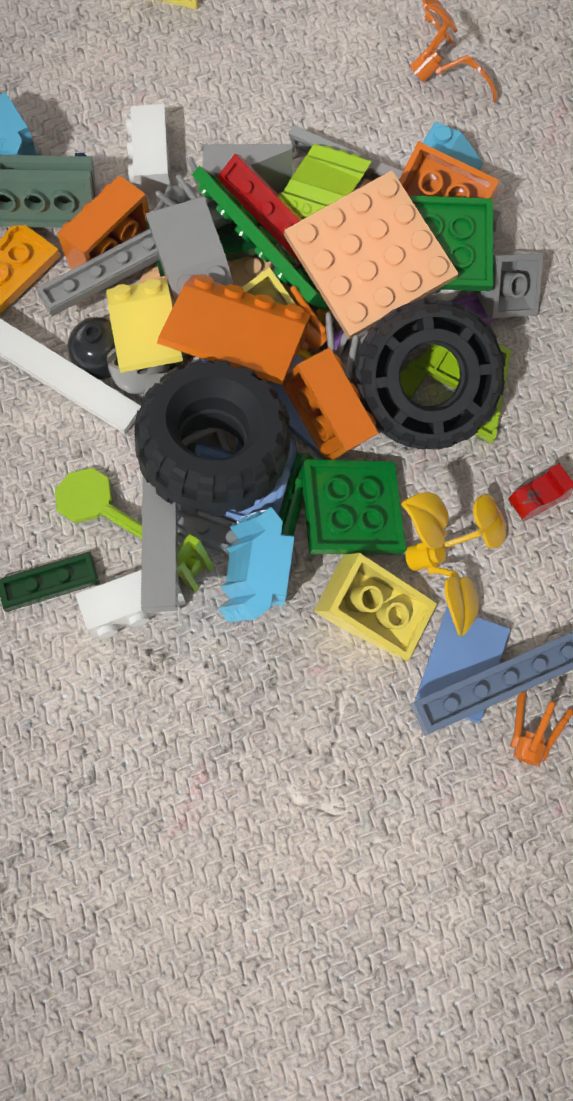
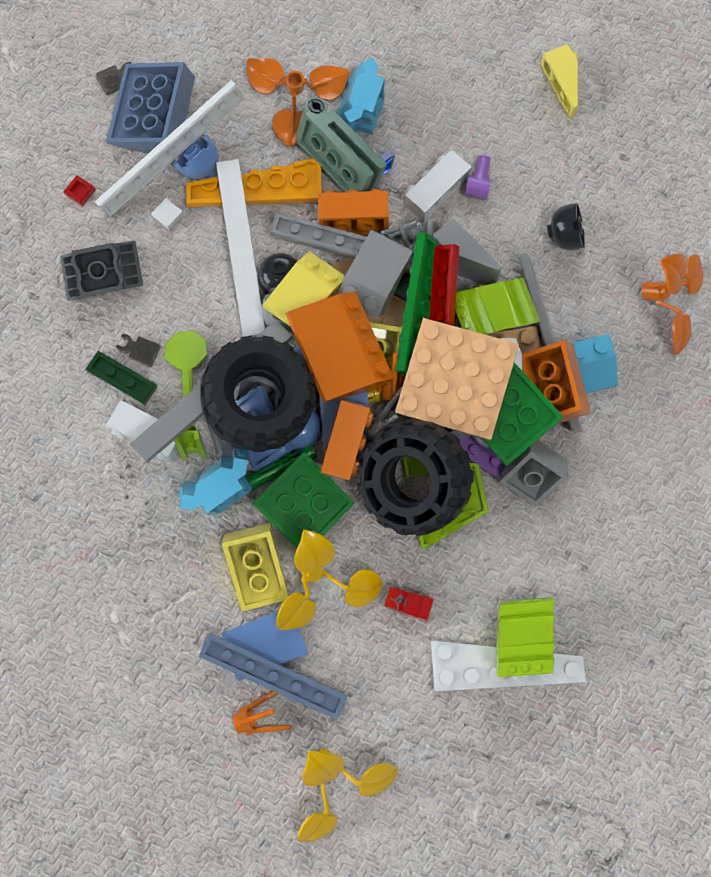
camera: 50 degrees right, 5 degrees up
none -> clear smoke plate [116,334,161,368]
none -> medium lavender pin [465,155,491,200]
none -> black cylinder [547,203,585,250]

